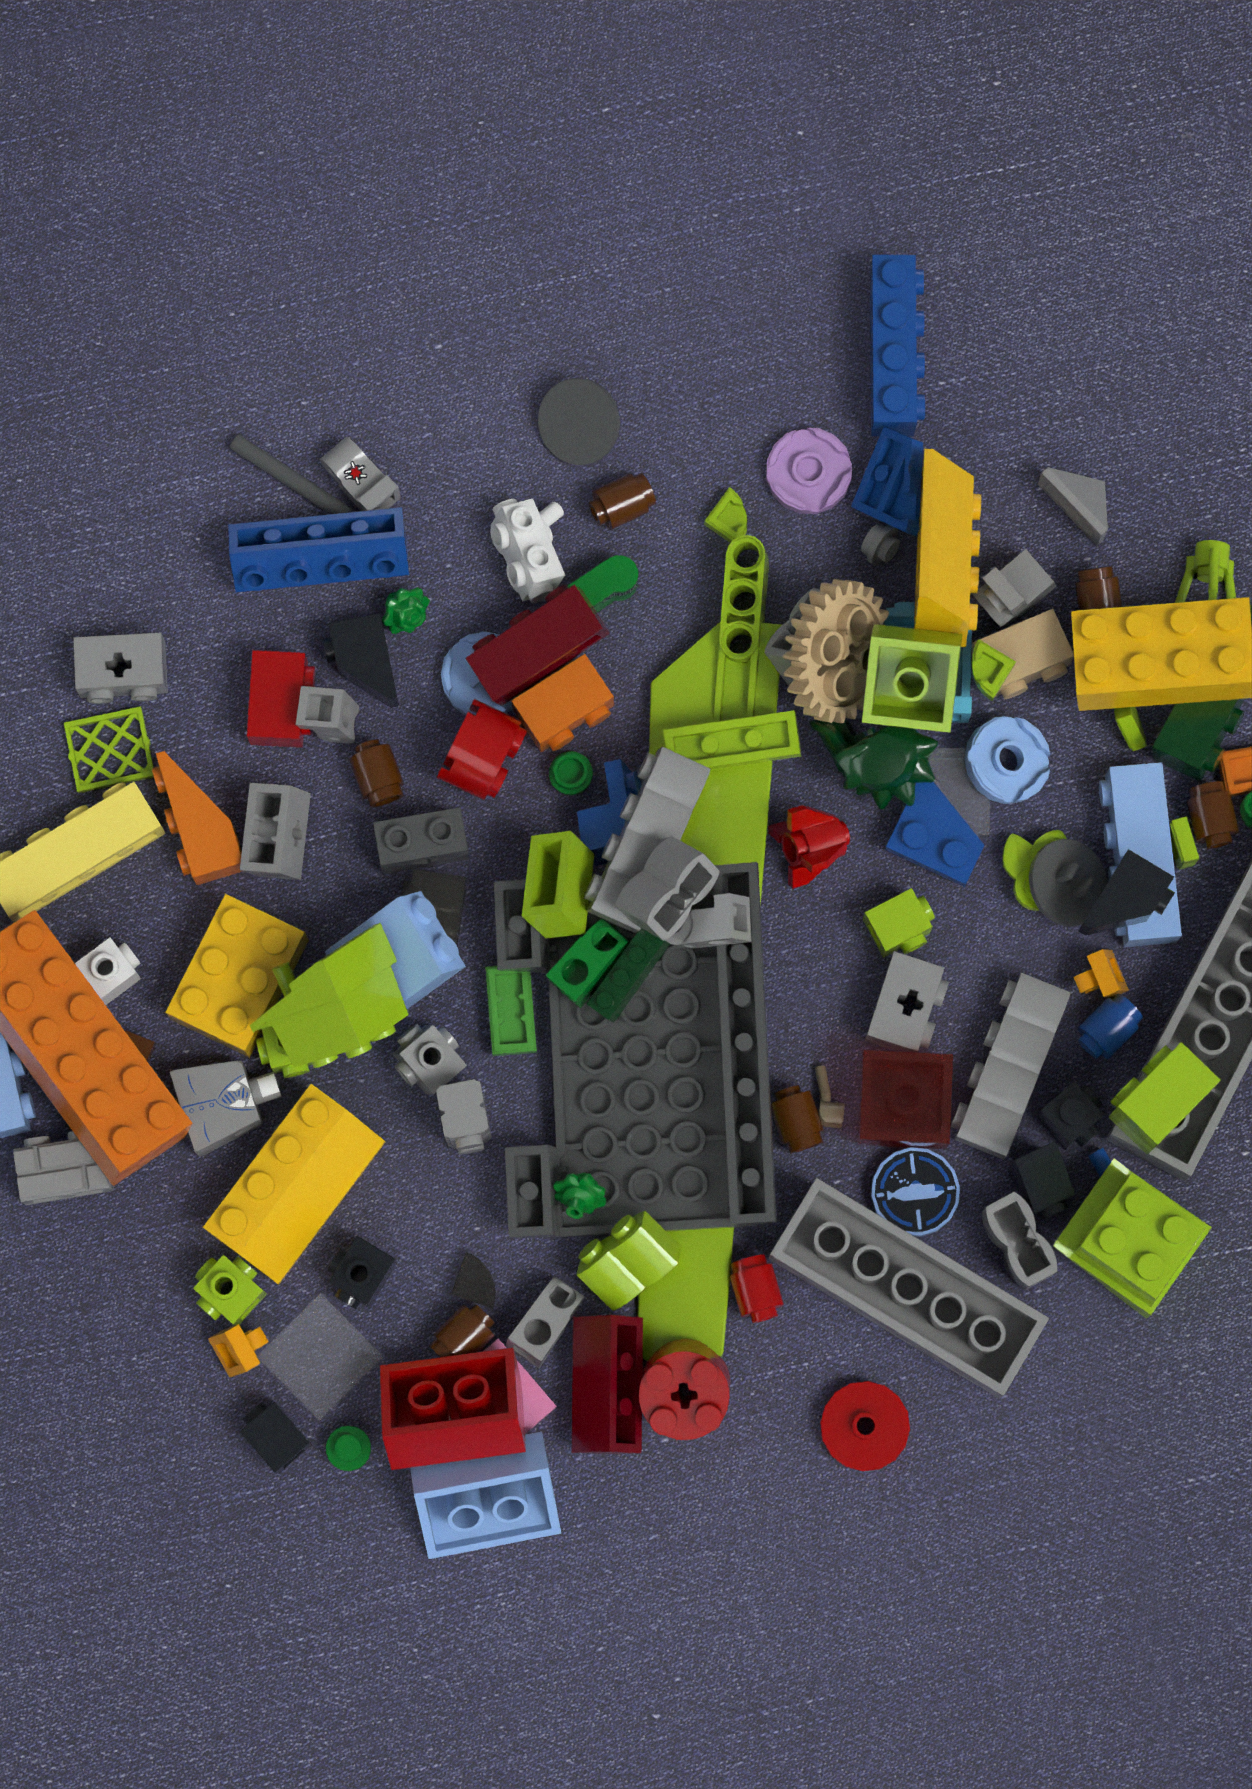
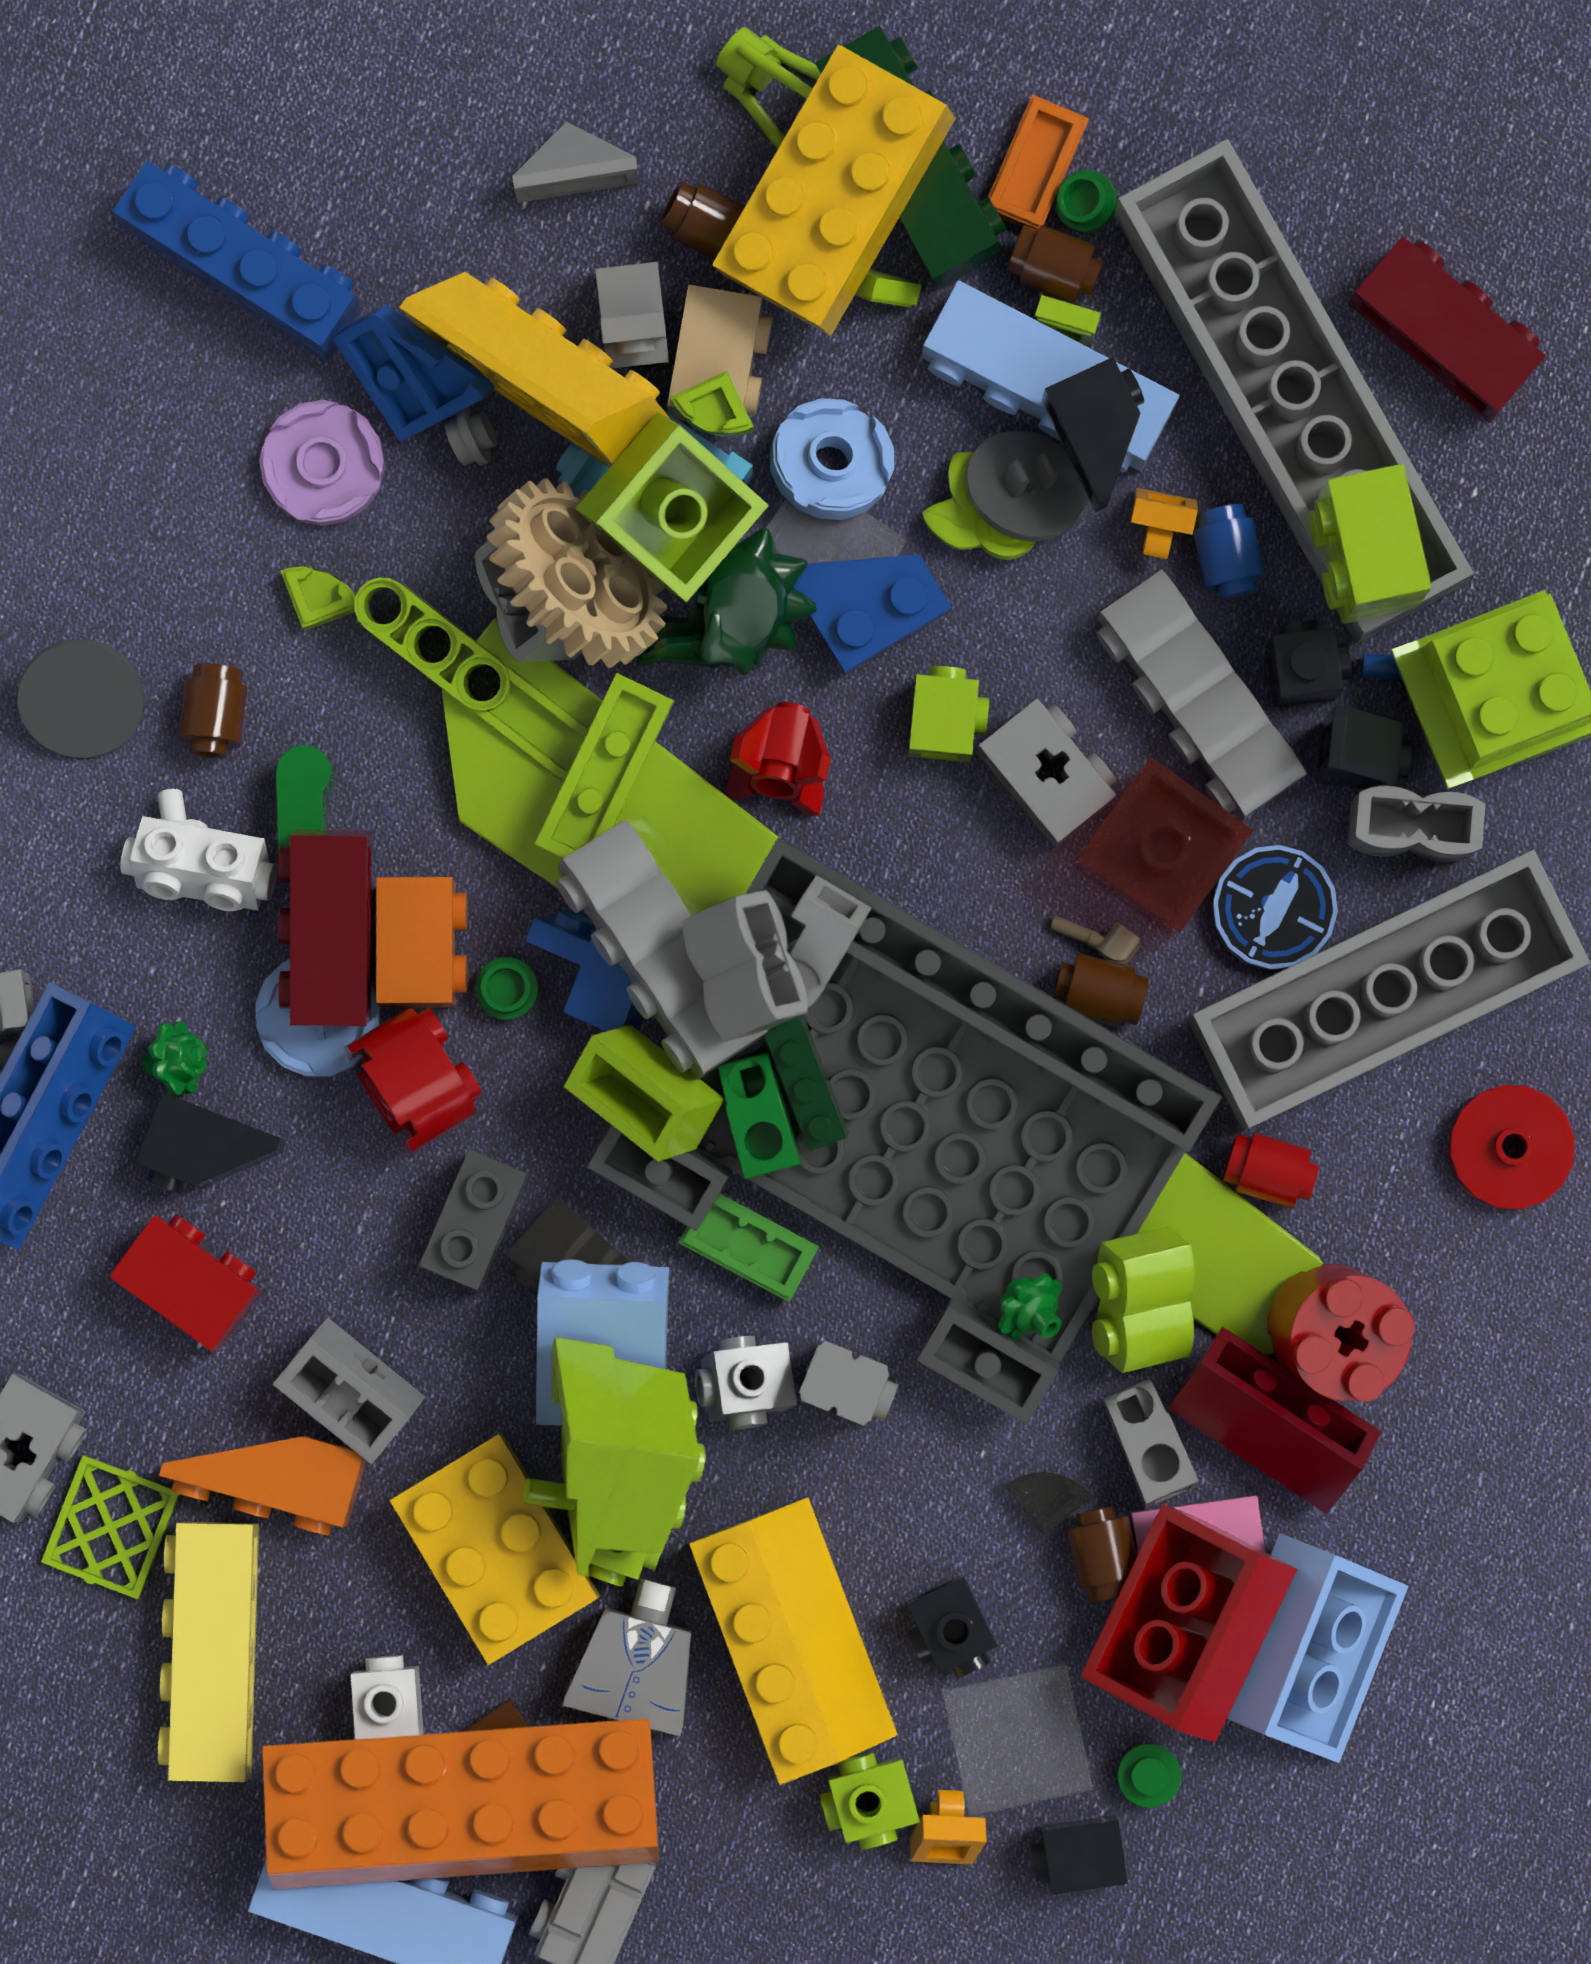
camera: 60 degrees left, 5 degrees up
light grey leg [296,686,359,744] -> none
reddish brown brick [349,739,404,808] -> none

